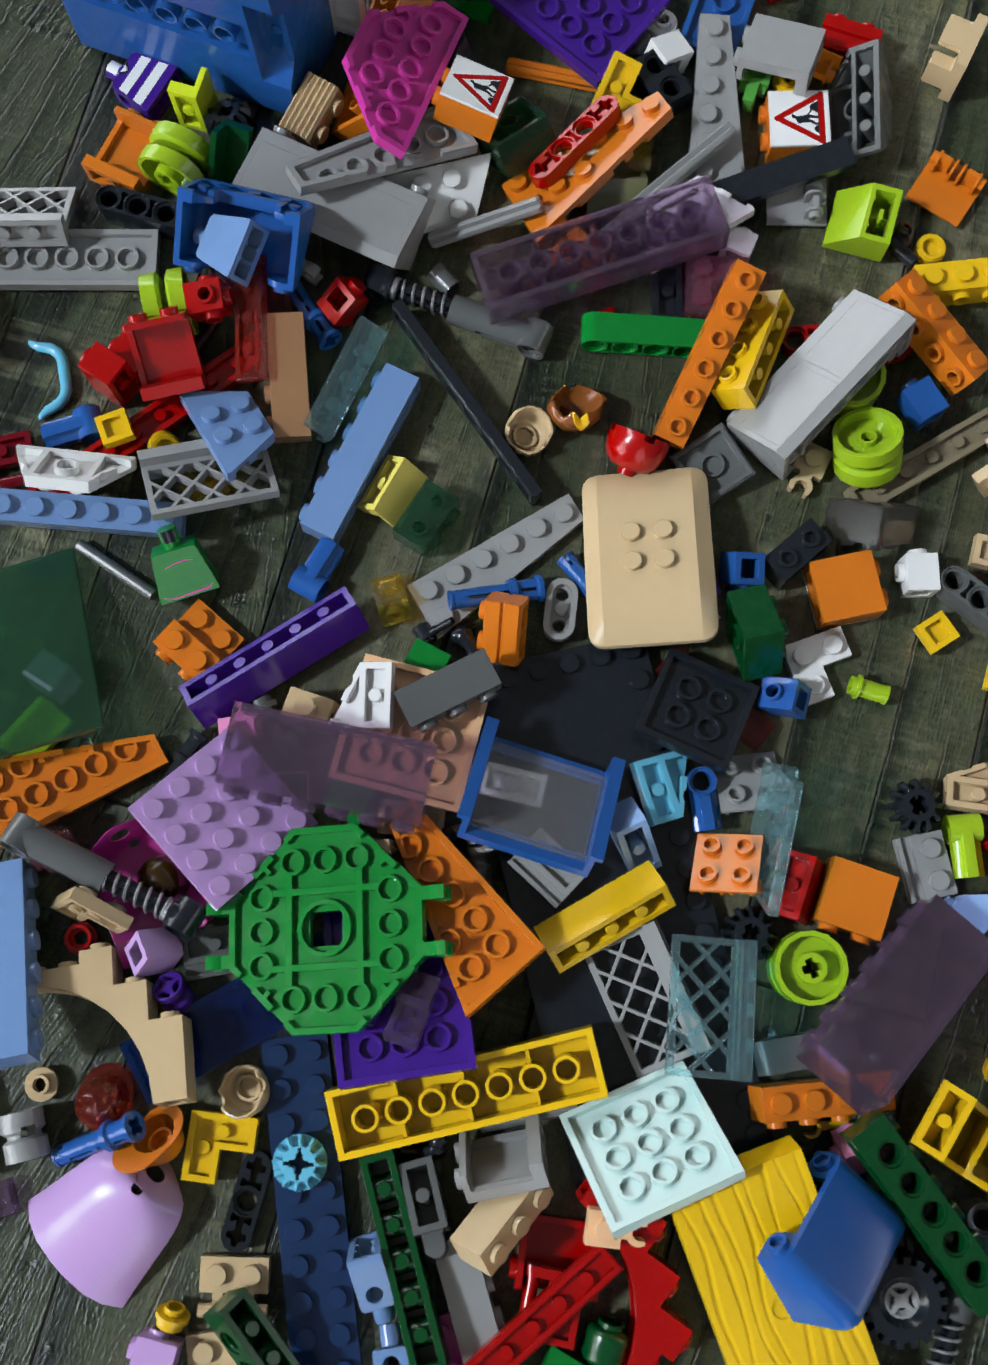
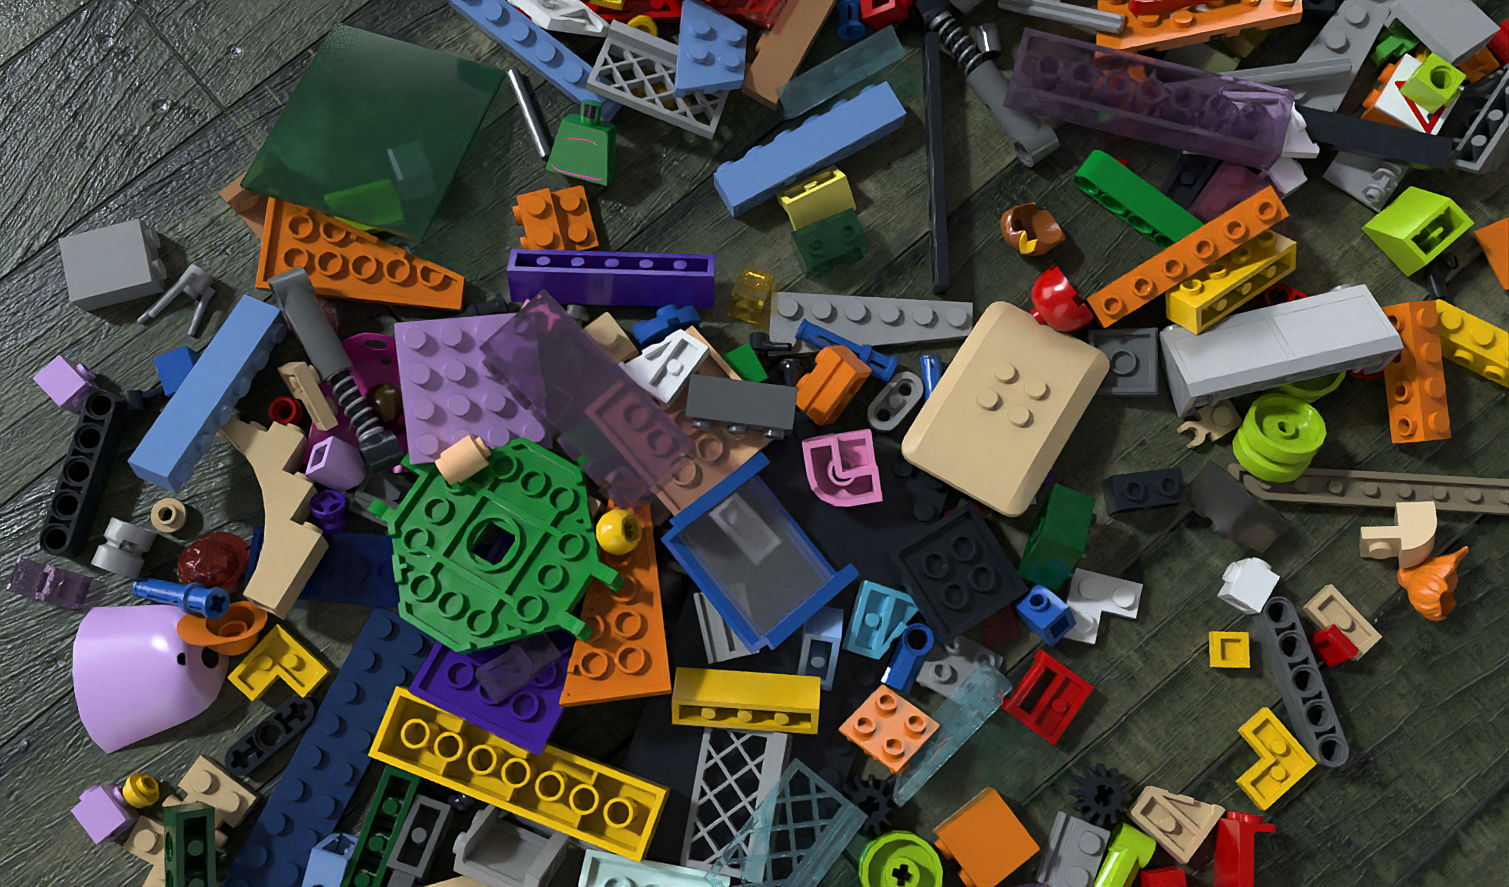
camera: 30 degrees right, 0 degrees up
tan hair [218,1064,270,1119] -> none
medium azure gear [272,1134,327,1192] -> none
blue piece [288,537,346,603] -> none
tan hair [504,405,554,457] -> none
blue brick [719,552,766,590] -> none
red panel [766,848,826,927] -> none
orange piece [802,549,889,631] -> none
lime pin [846,674,891,705] -> none
blue brick [894,375,950,432] -> none
yellow tile [913,234,947,264] -> none
none -> light nougat brick [435,434,491,485]
none -> yellow piece [596,509,641,555]
none -> blue plate [631,304,702,351]
none -> bright pink brick [802,429,883,507]
none -> red plate [999,650,1094,746]
none -> lime brick [1399,52,1467,114]

